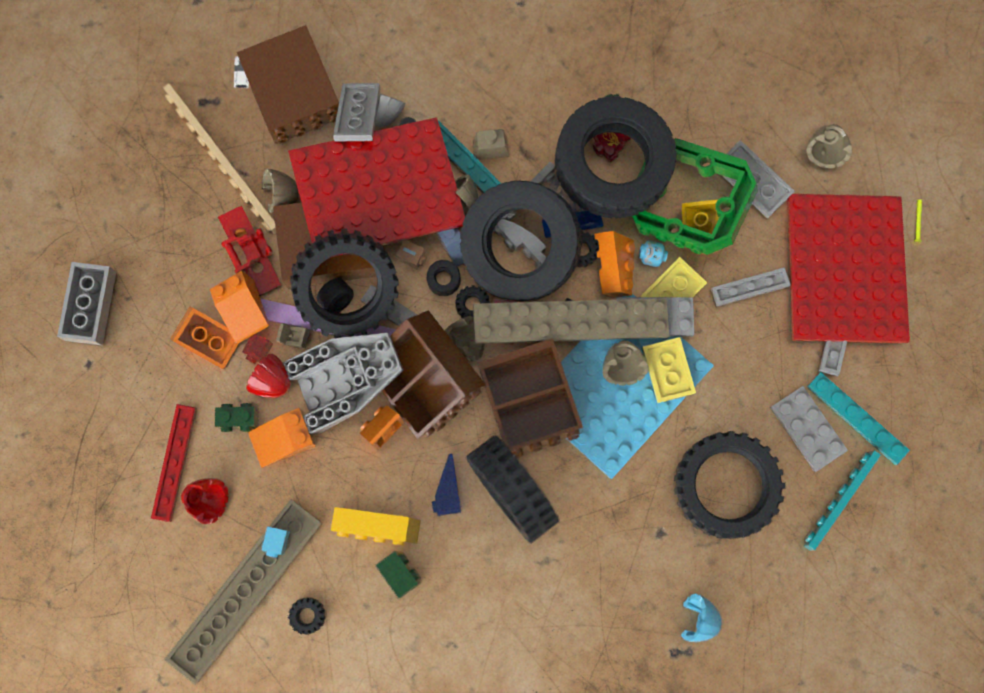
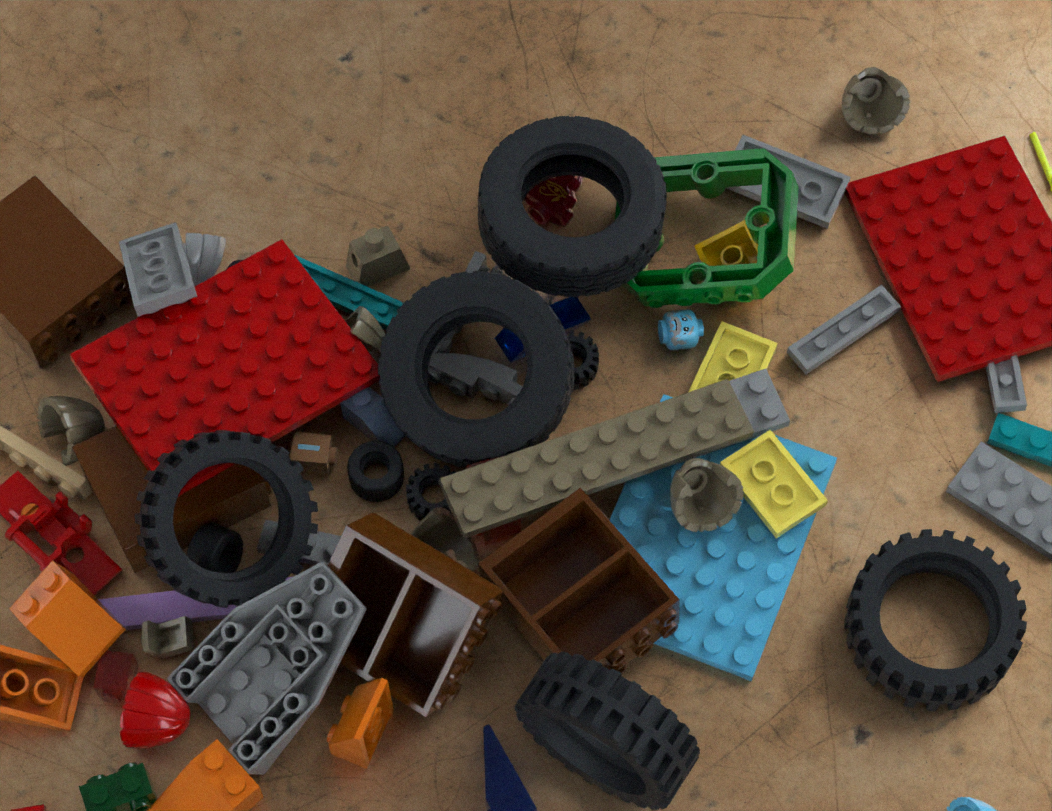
camera: 20 degrees left, 15 degrees down
orange wedge [594,231,635,298] -> none

